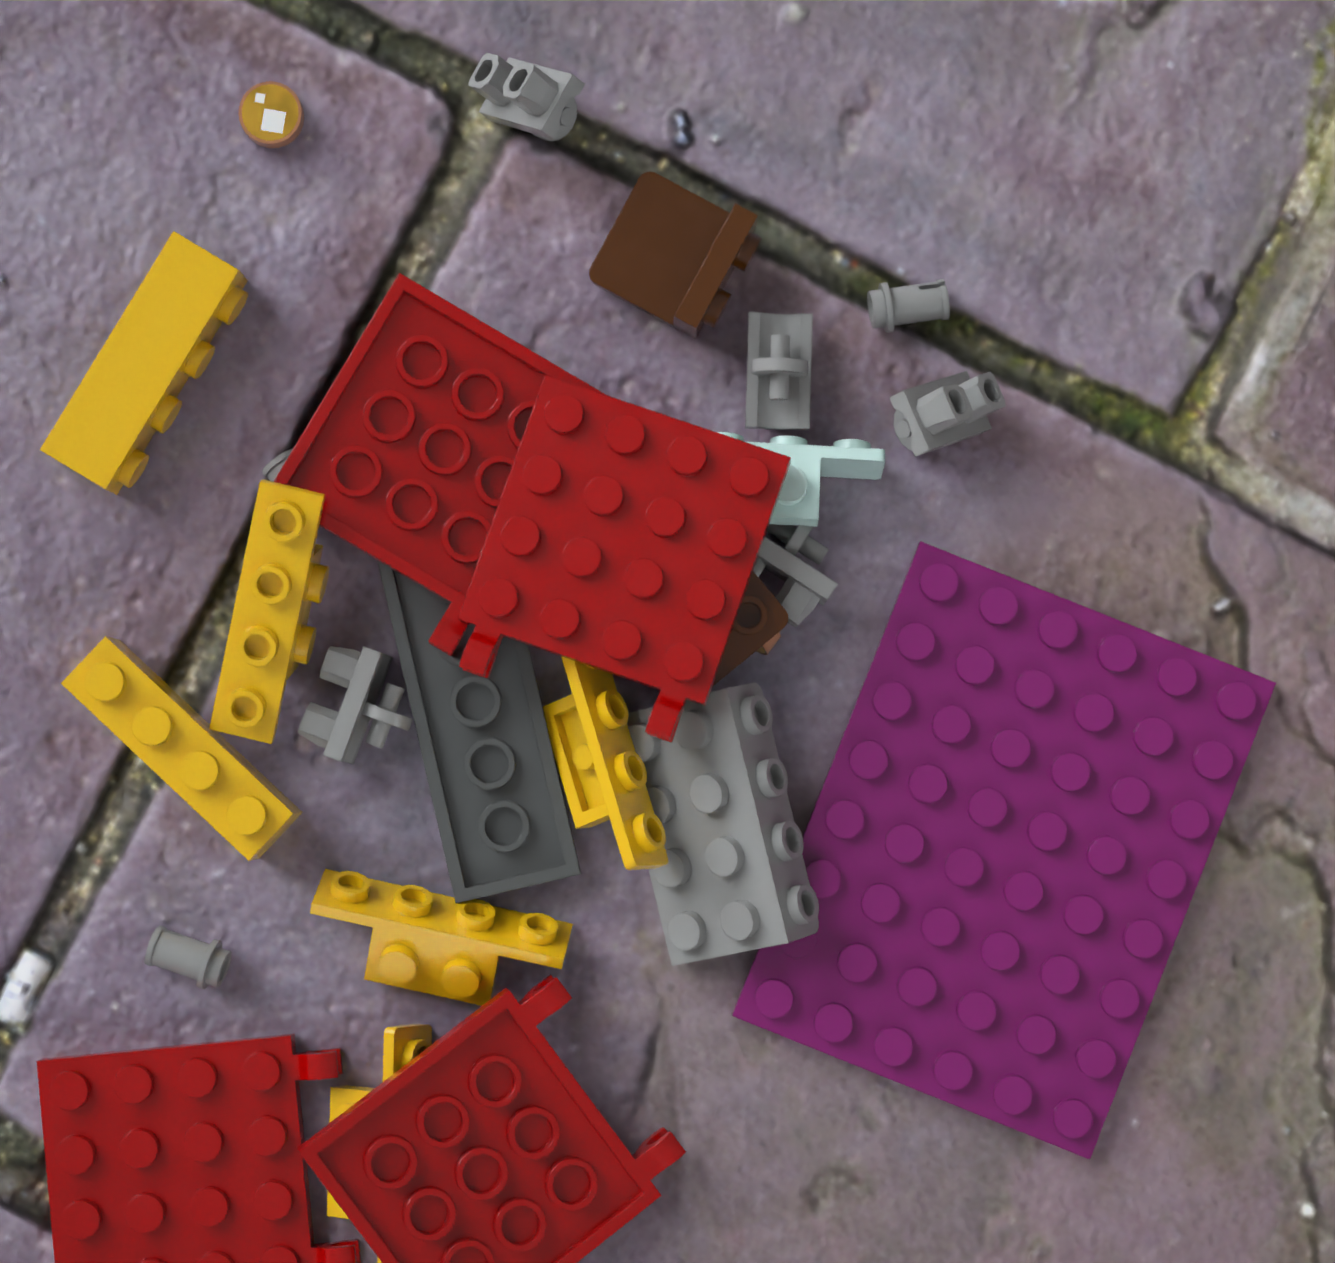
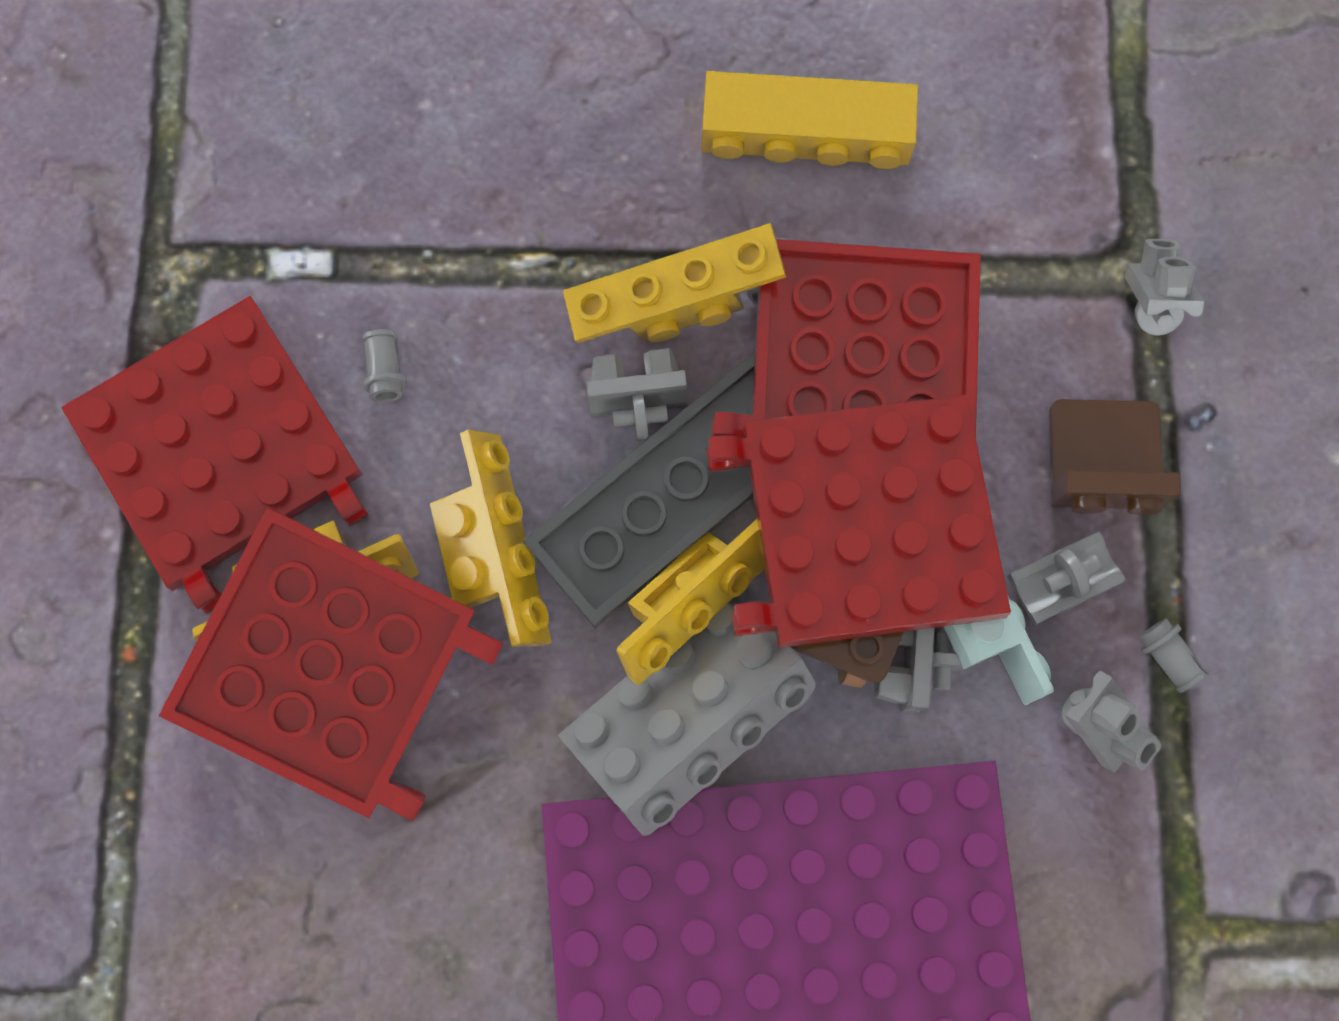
camera: 60 degrees right, 10 degrees down
yellow brick [61,636,303,861] -> none
tile [239,81,304,148] -> none

